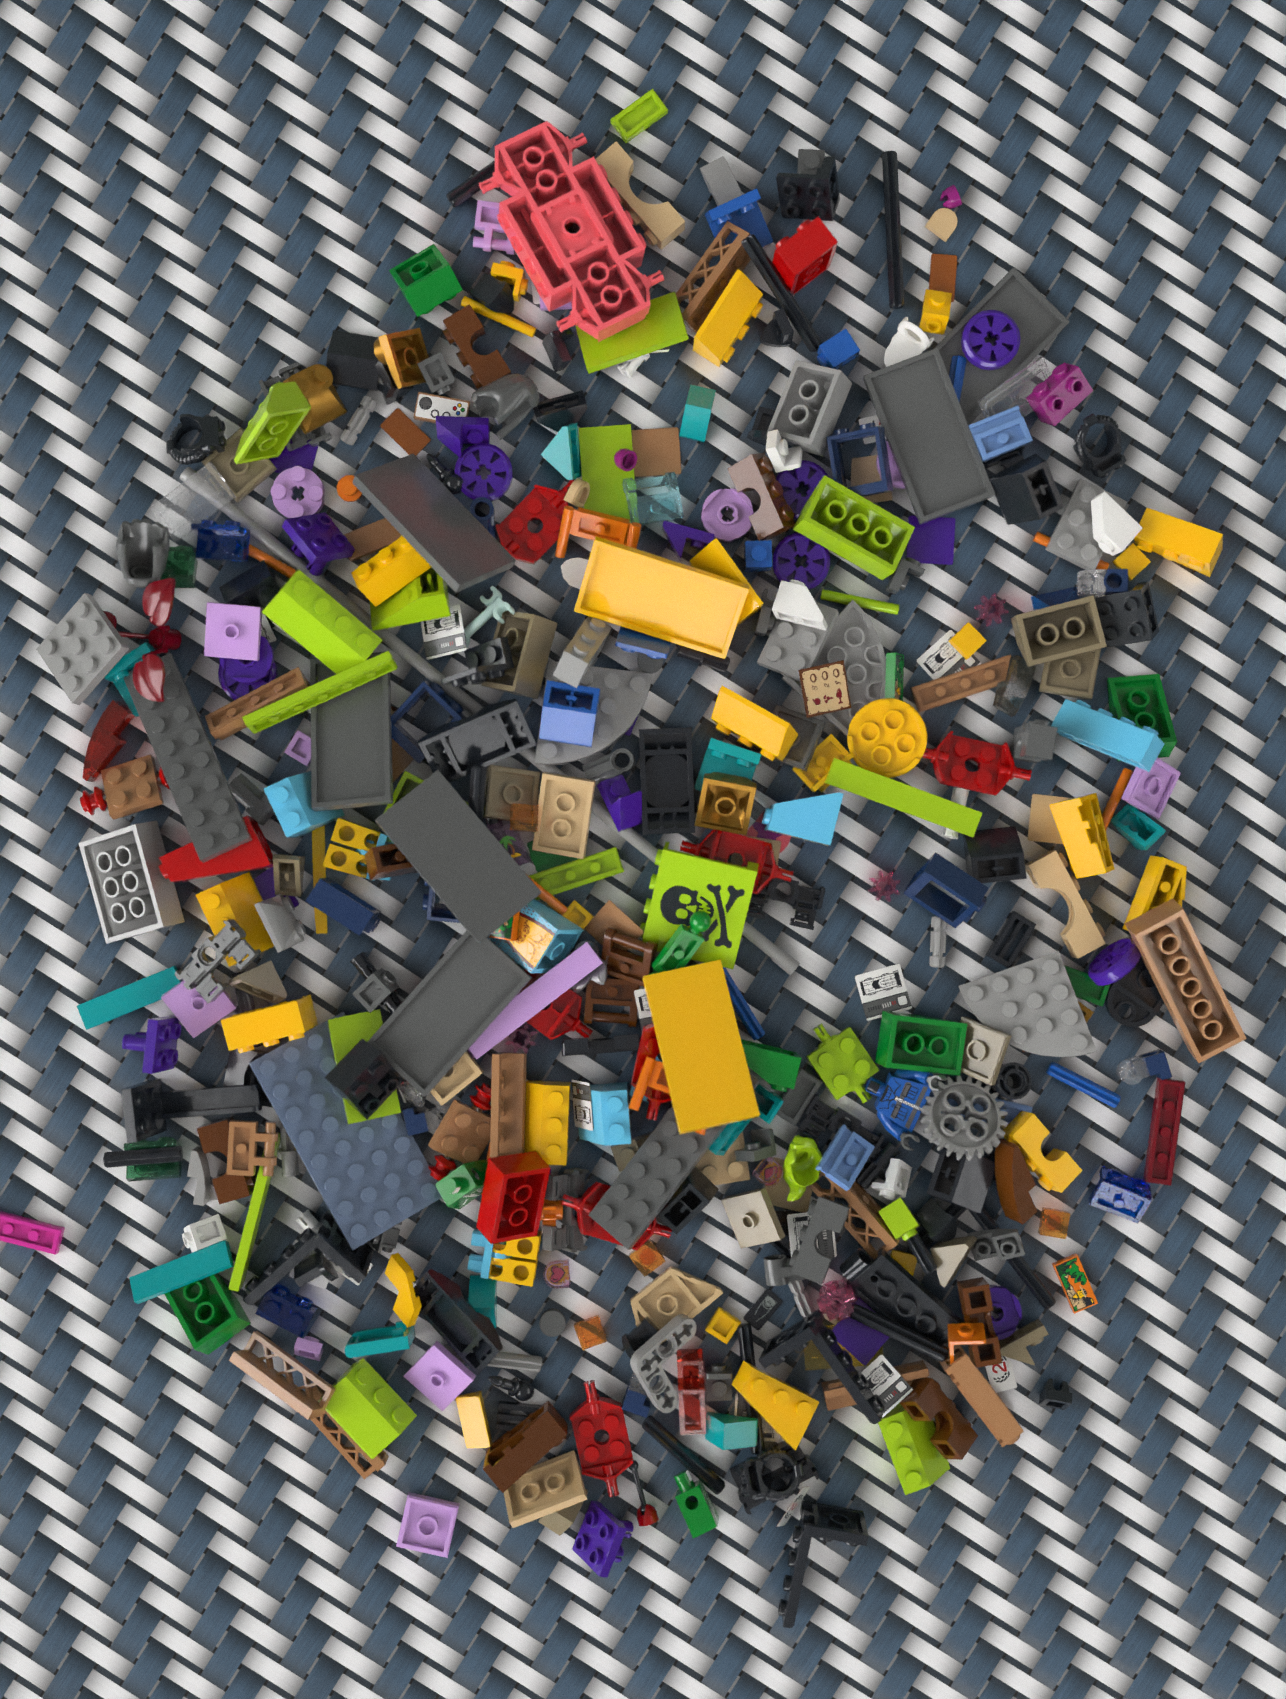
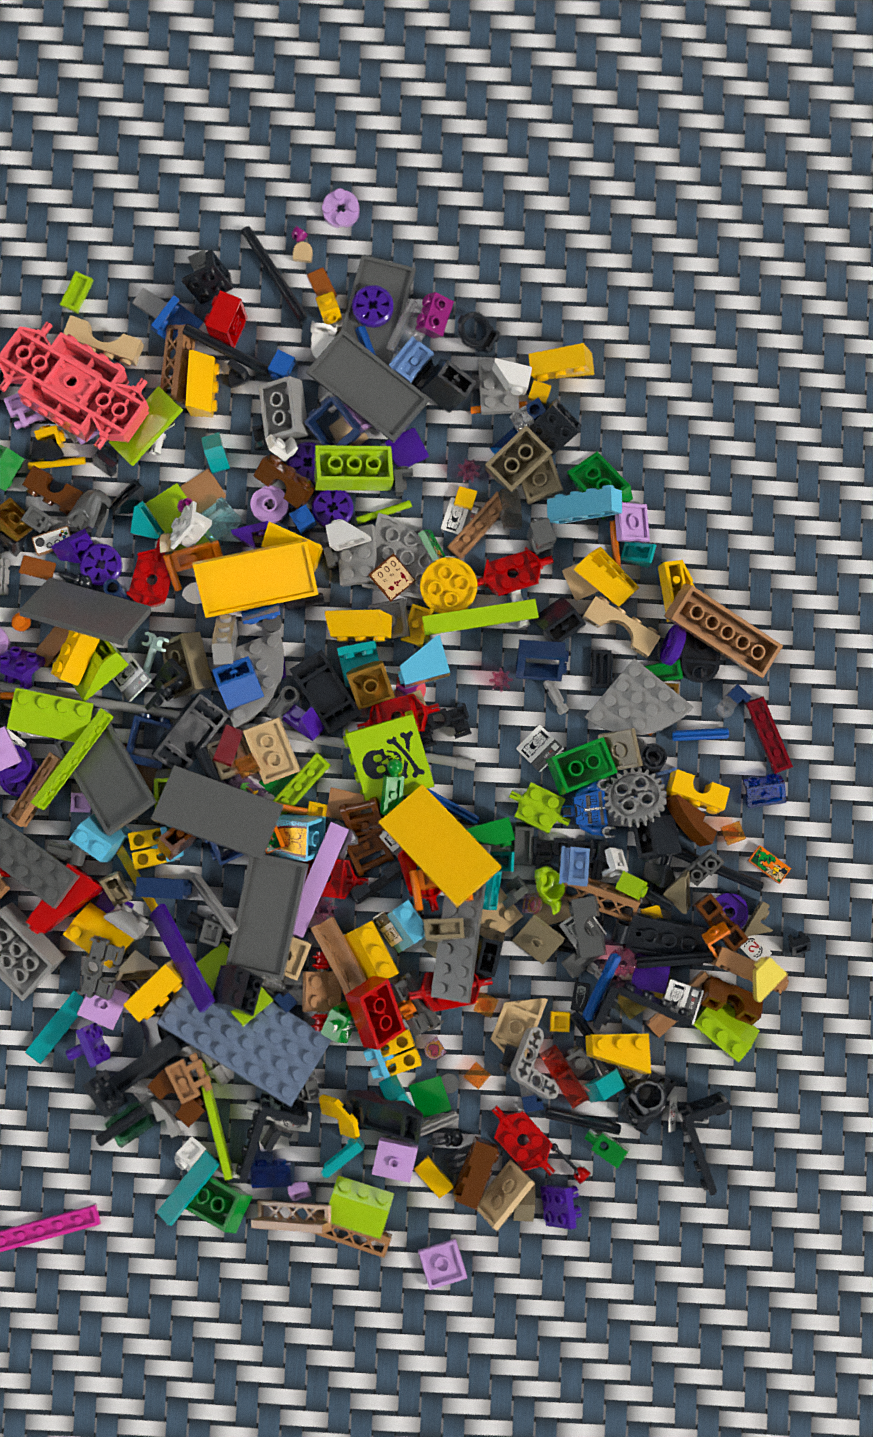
camera: 30 degrees left, 5 degrees down
none -> clear slope [131,1083,154,1103]
none -> dark purple tile [149,903,215,1013]
none -> white bracket [170,501,212,550]
none -> light grey axle [190,874,238,935]
none -> dark red tile [213,725,243,767]
none -> lavender plate [322,188,359,228]
none -> green sticker [409,1076,451,1118]
none -> dark tan slope [423,918,465,942]
none -> blue axle [582,953,621,1021]
none -> light yellow slope [753,956,787,1003]

